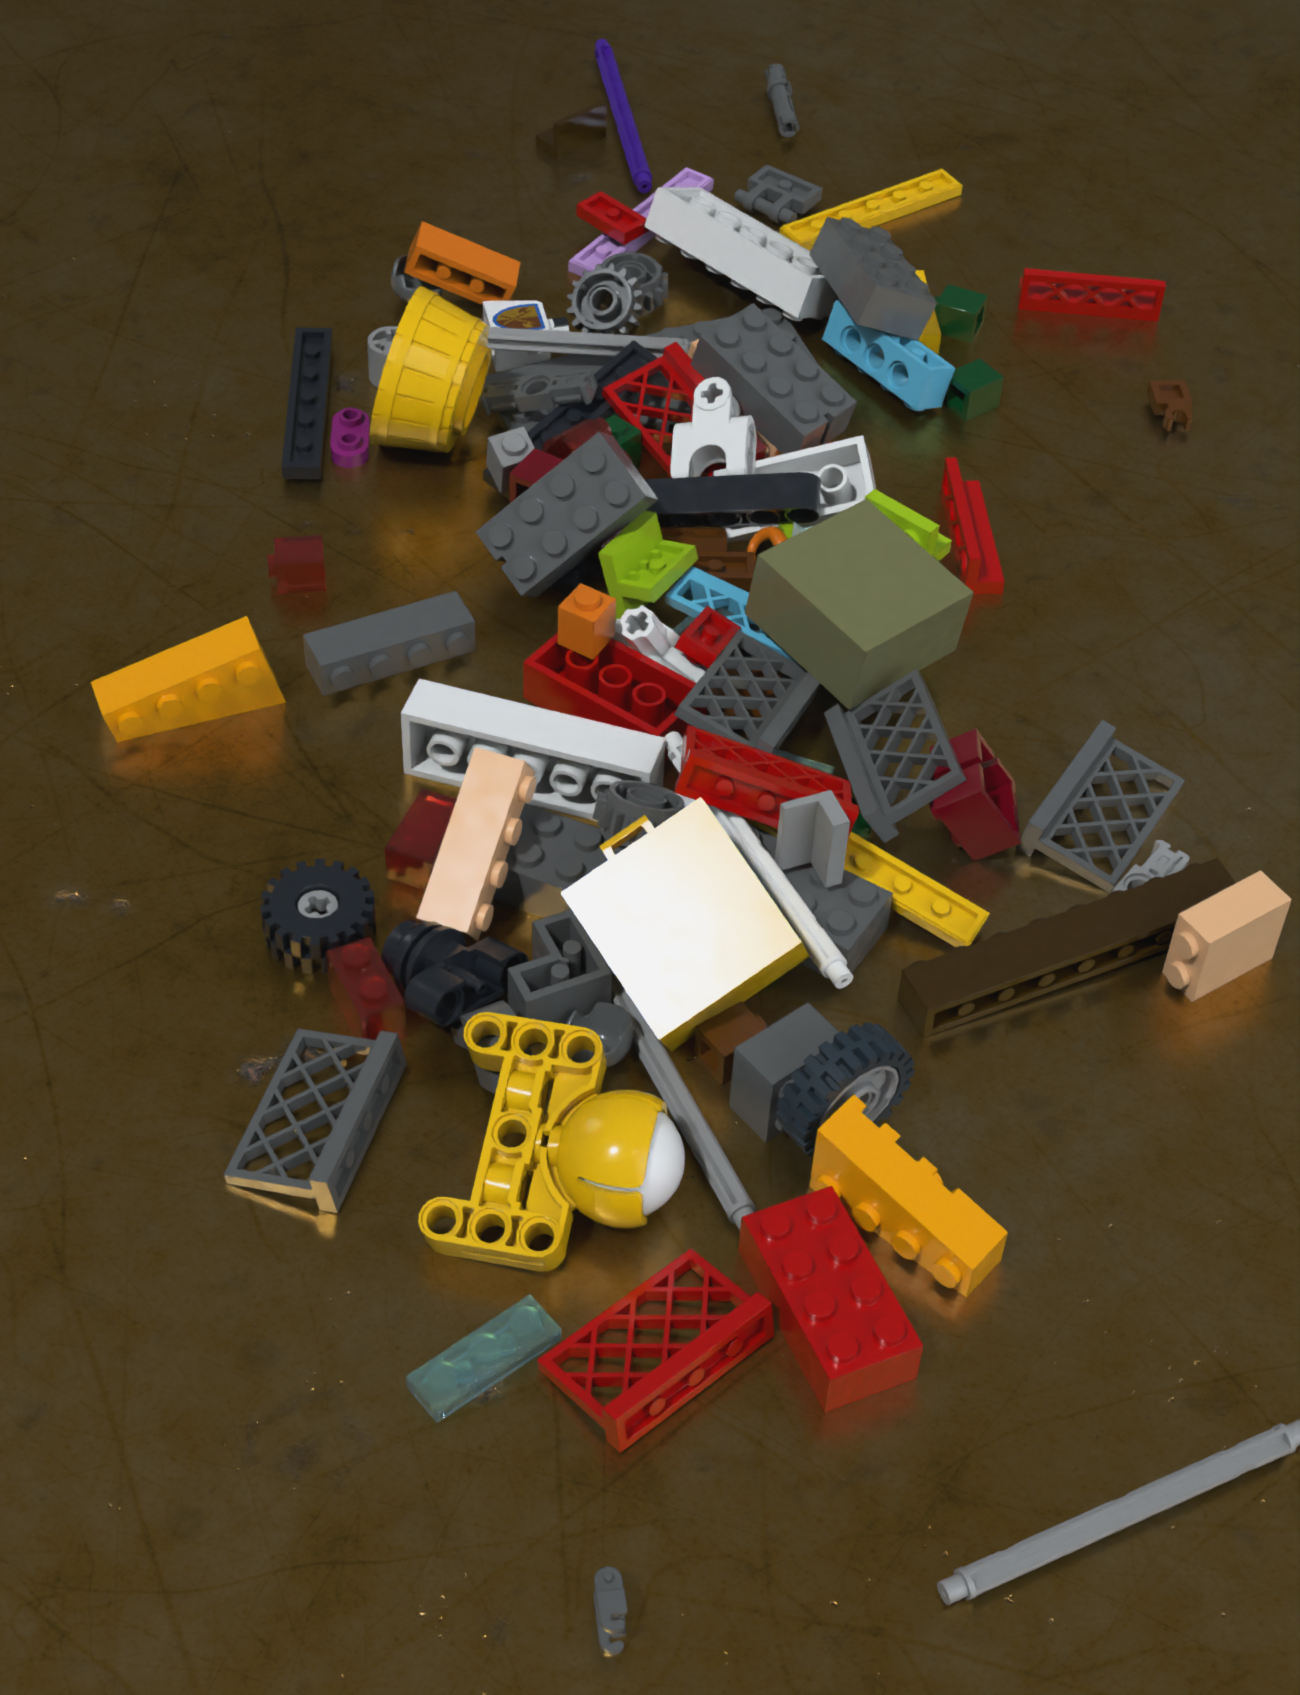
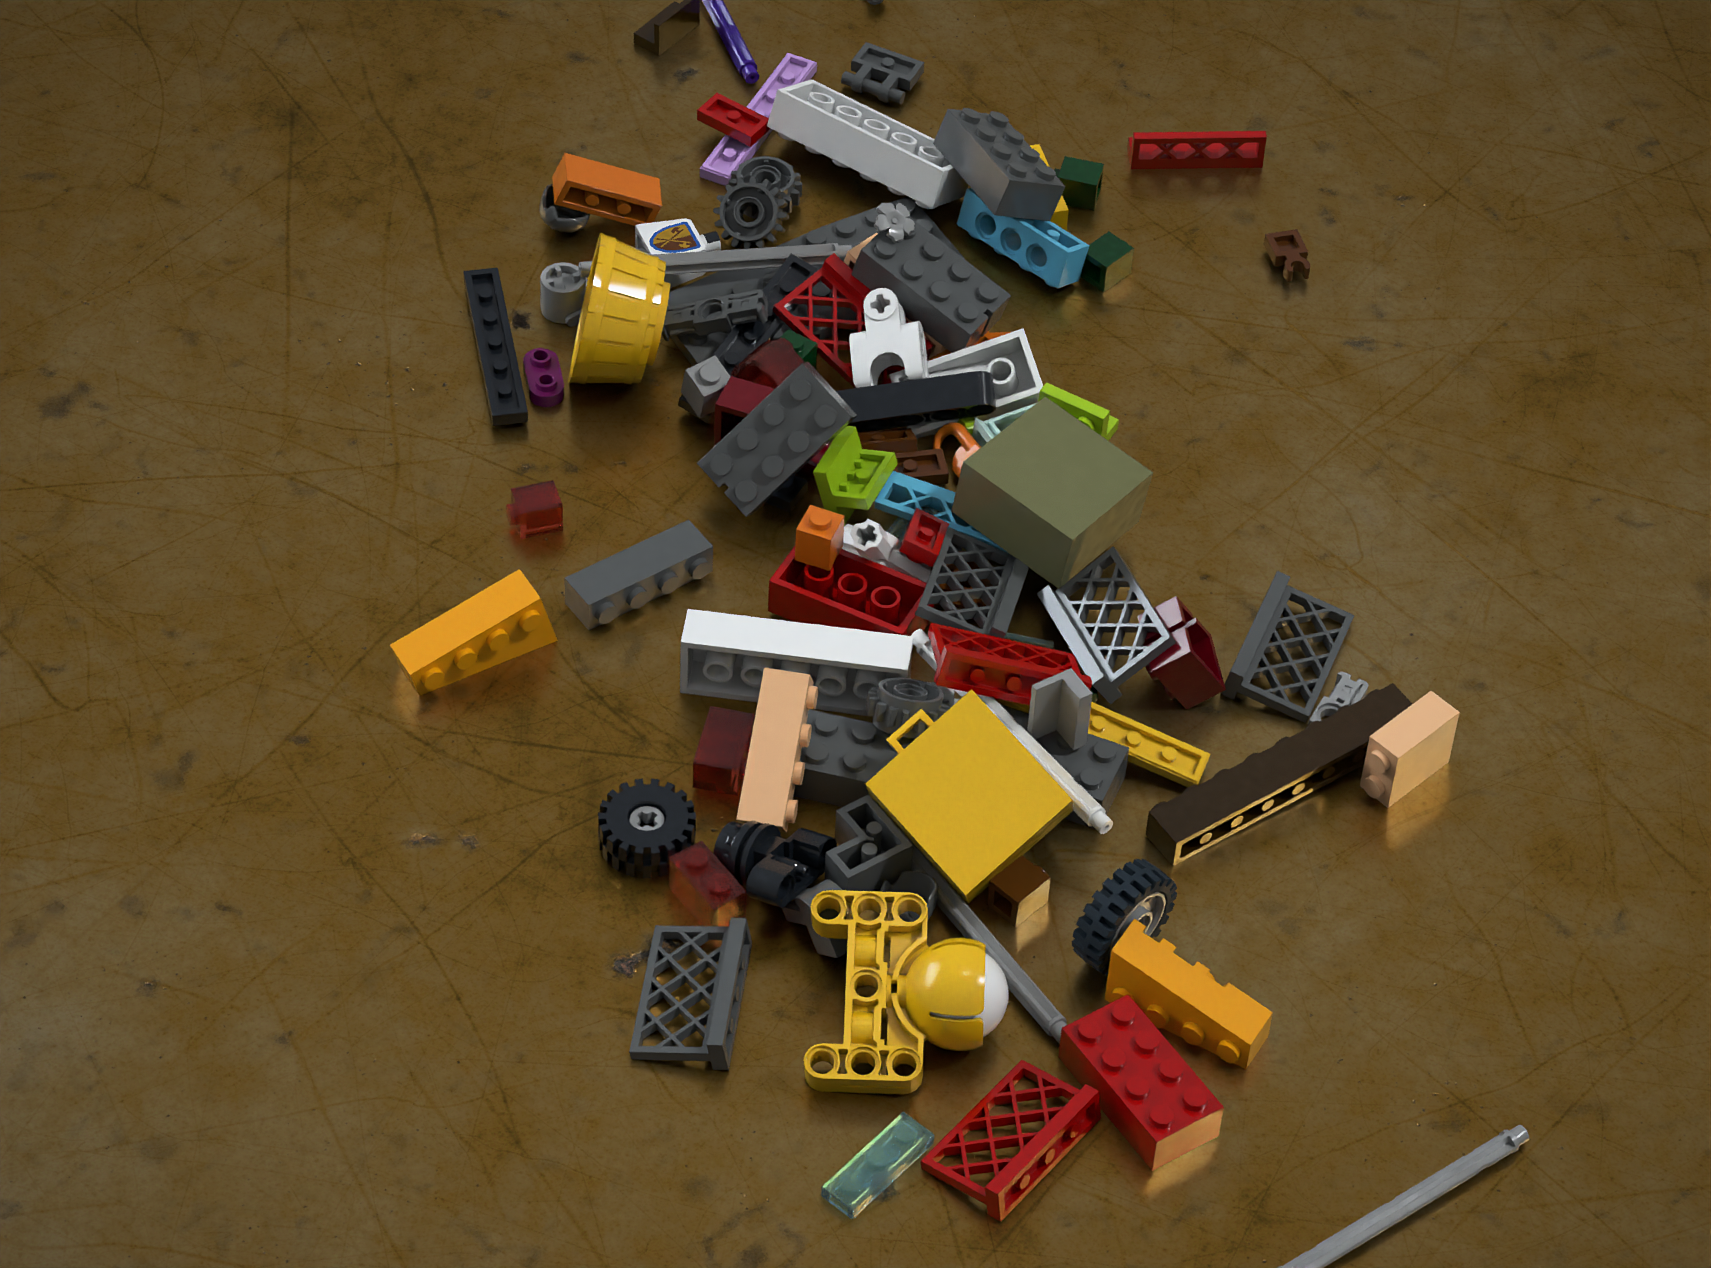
camera: 10 degrees left, 0 degrees up
dark grey brick [729,1002,839,1143] -> none
yellow tile [779,169,962,250] -> none
red fence [940,457,1005,594] -> none
none -> light grey plant [874,203,915,243]

